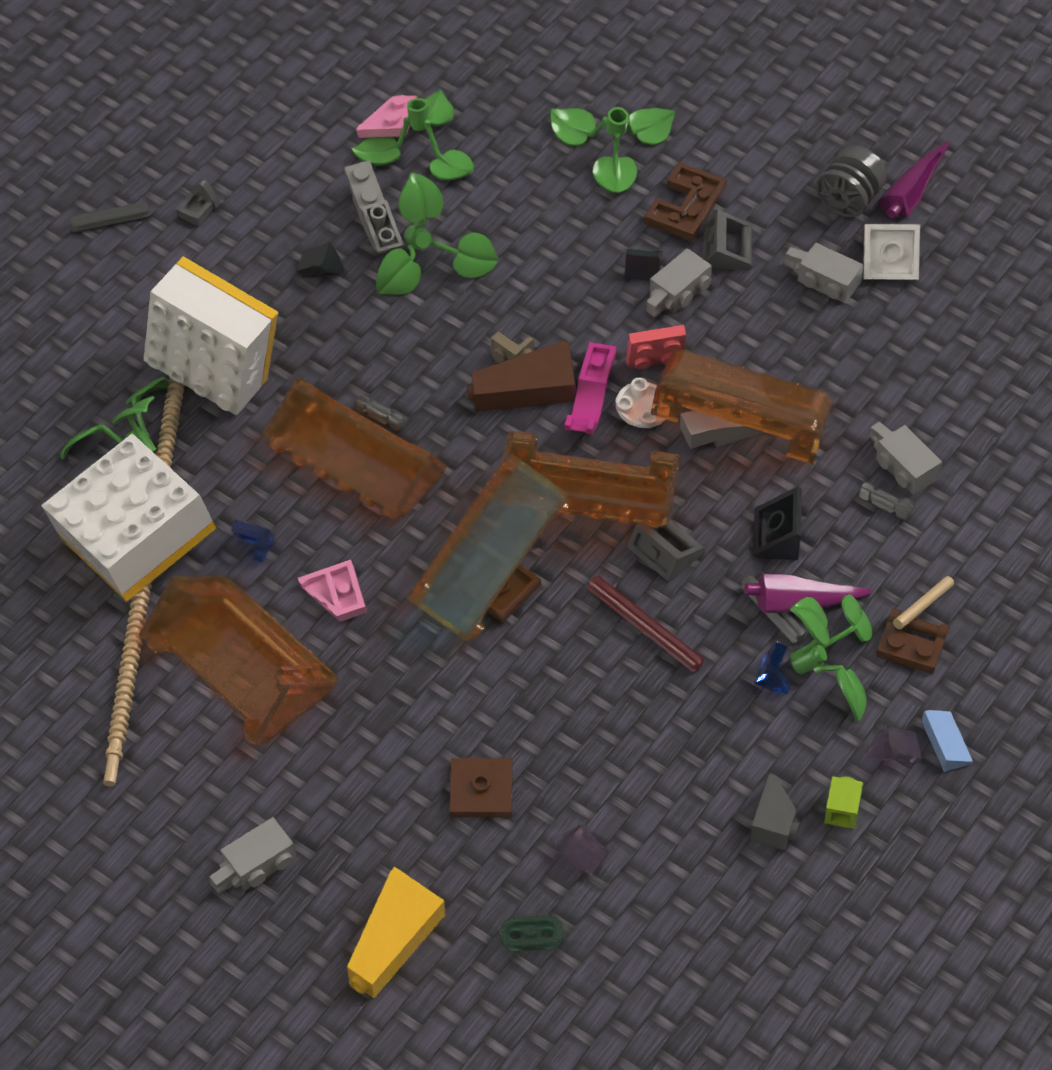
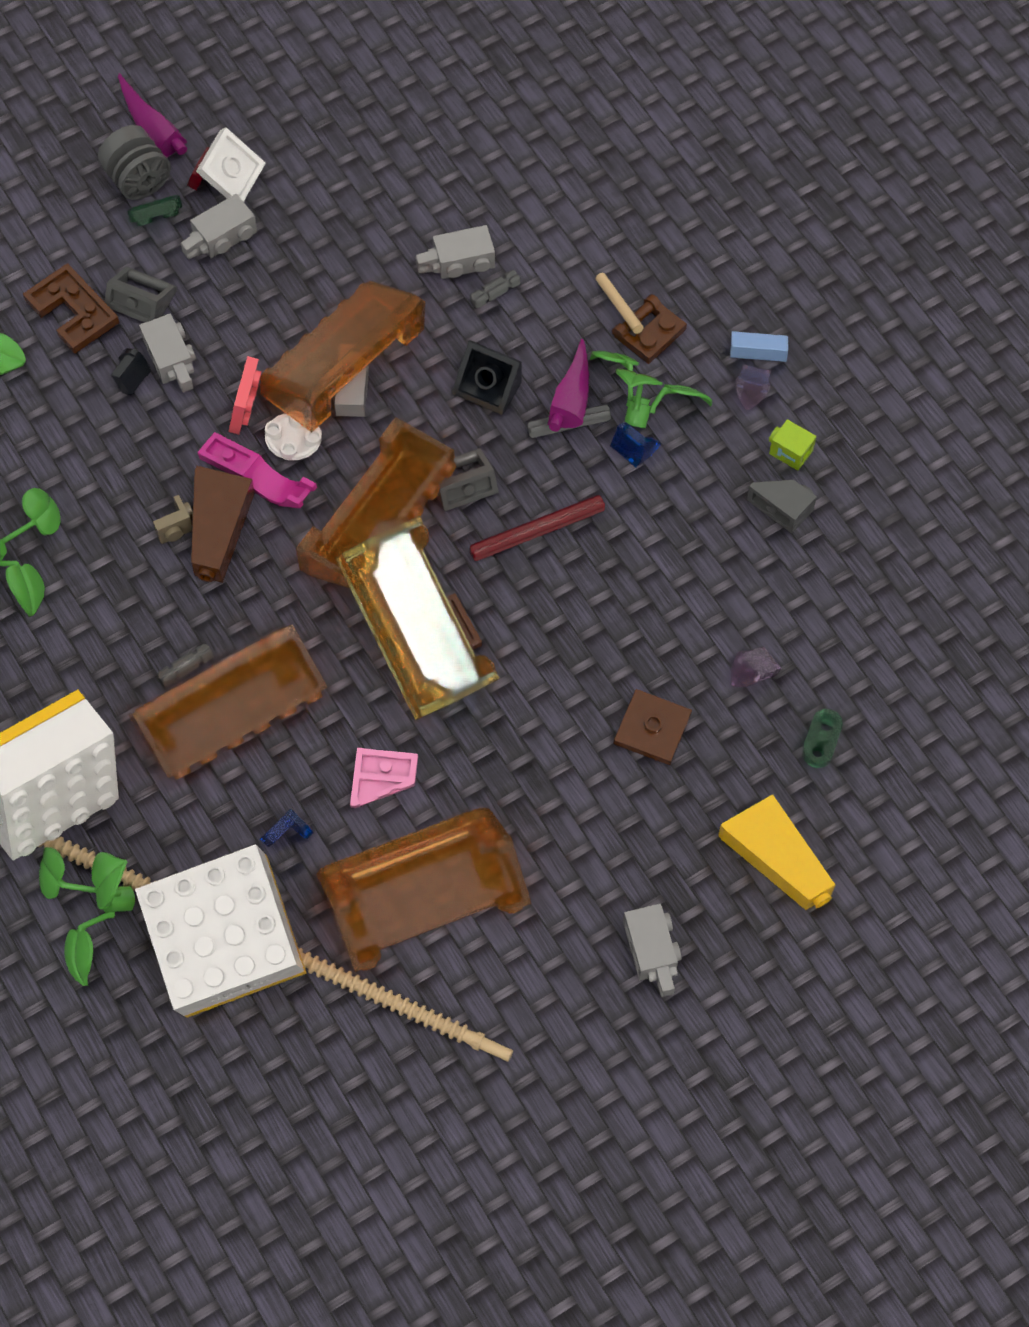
camera: 70 degrees left, 10 degrees up
none -> clear green plate [127,195,183,226]

